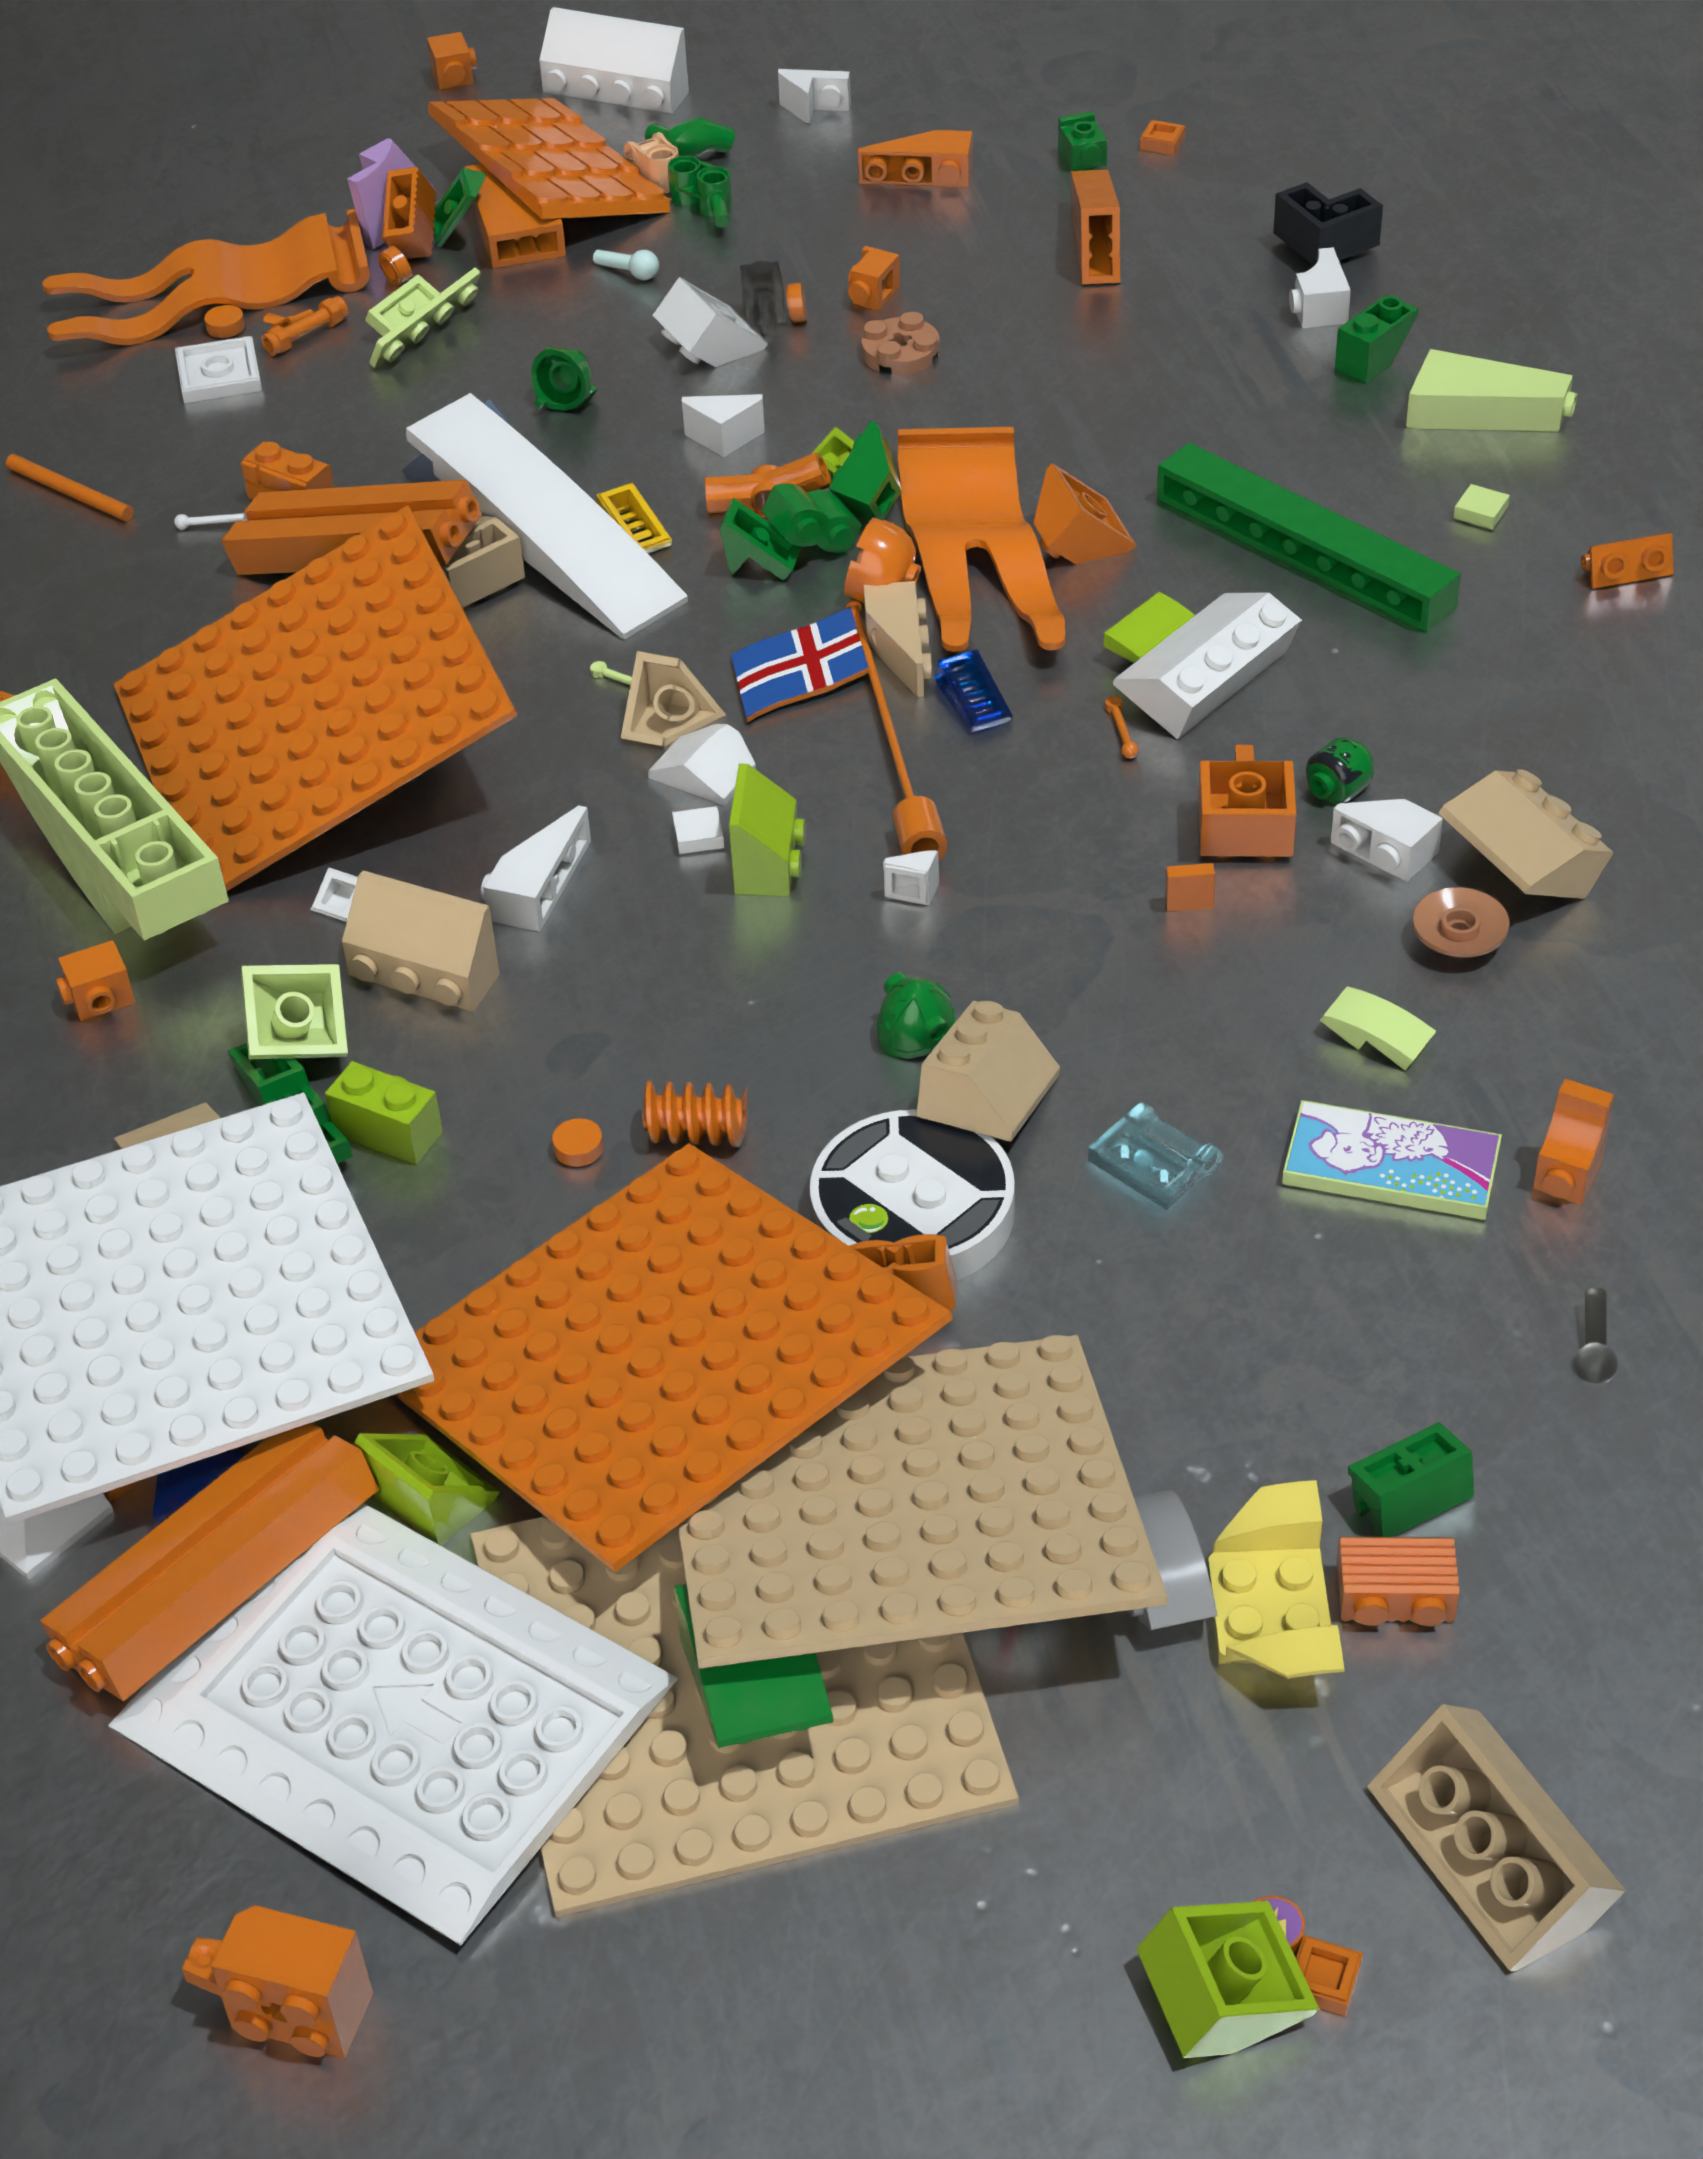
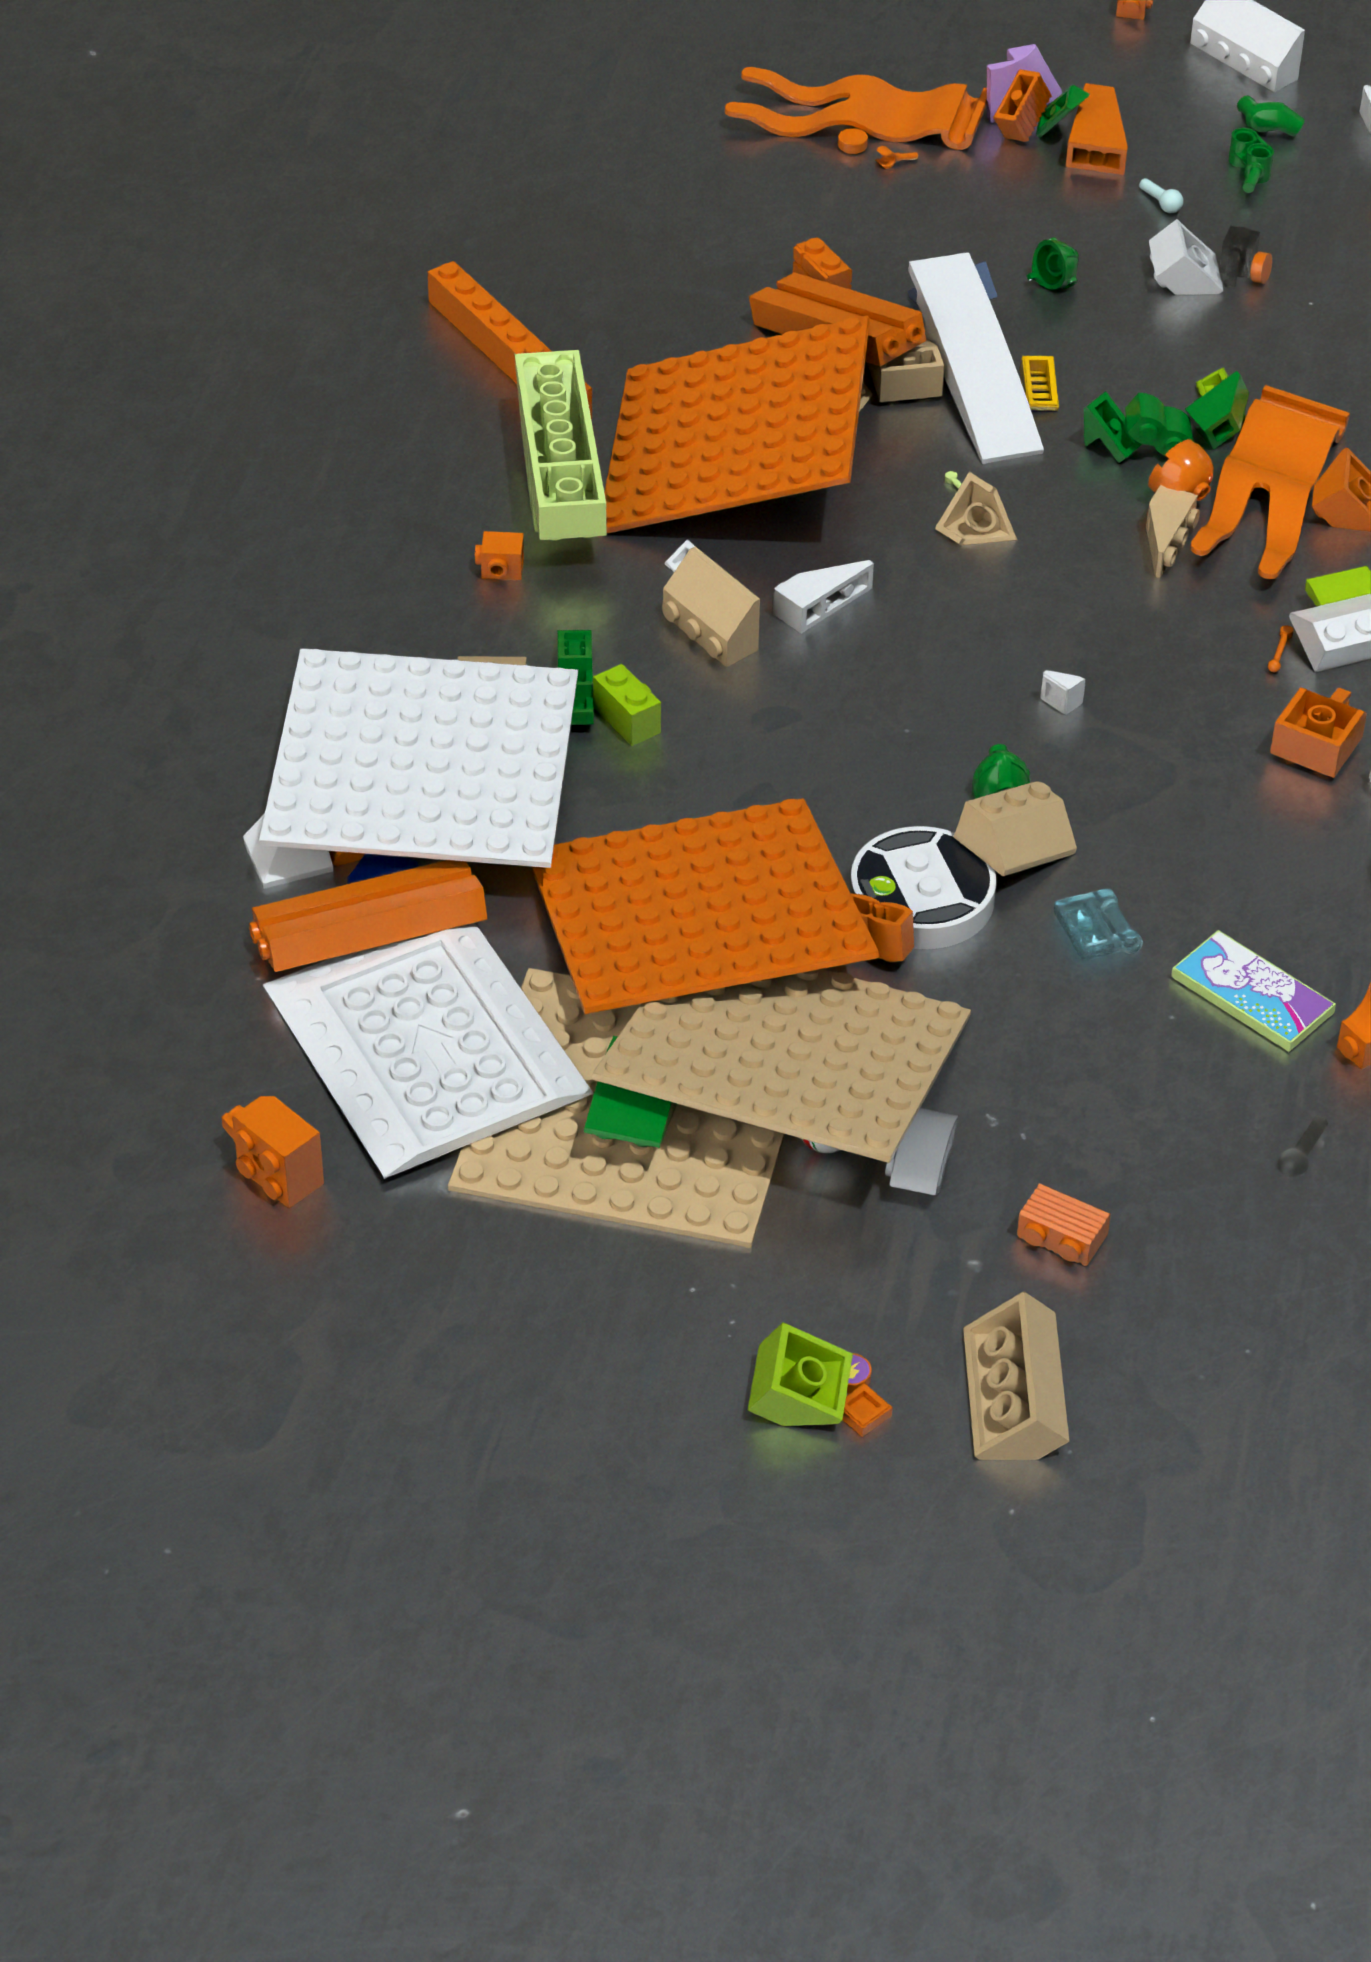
camera: 25 degrees right, 0 degrees up
orange bar [6,454,134,522] -> none
white hinge [174,513,248,530] -> none
white tile [175,336,262,403] -> none
yellowish green slope [241,964,348,1059] -> none
orange bar [261,296,349,356] -> none
lime slope [354,1433,500,1546] -> none
yellowish green bracket [365,267,481,369] -> none
orange tile [378,246,412,286] -> none
orange piece [428,98,670,219] -> none
orange tile [552,1118,603,1167] -> none
light nougat piece [624,132,679,193] -> none
orange piece [642,1080,748,1147] -> none
white slope [648,724,756,806] -> none
white tile [672,806,724,854] -> none
white slope [682,394,765,457] -> none
orange piece [705,452,831,519] -> none
lime slope [729,763,806,896] -> none
flag [731,600,948,860] -> none
orange brick [848,246,900,311] -> none
nougat plate [861,311,940,375] -> none
clear blue slope [934,649,1013,732] -> none
orange tile [1165,863,1215,912] -> none
light yellow piece [1207,1480,1345,1679] -> none
yellowish green slope [1320,986,1436,1071] -> none
green hinge [1348,1422,1474,1537] -> none

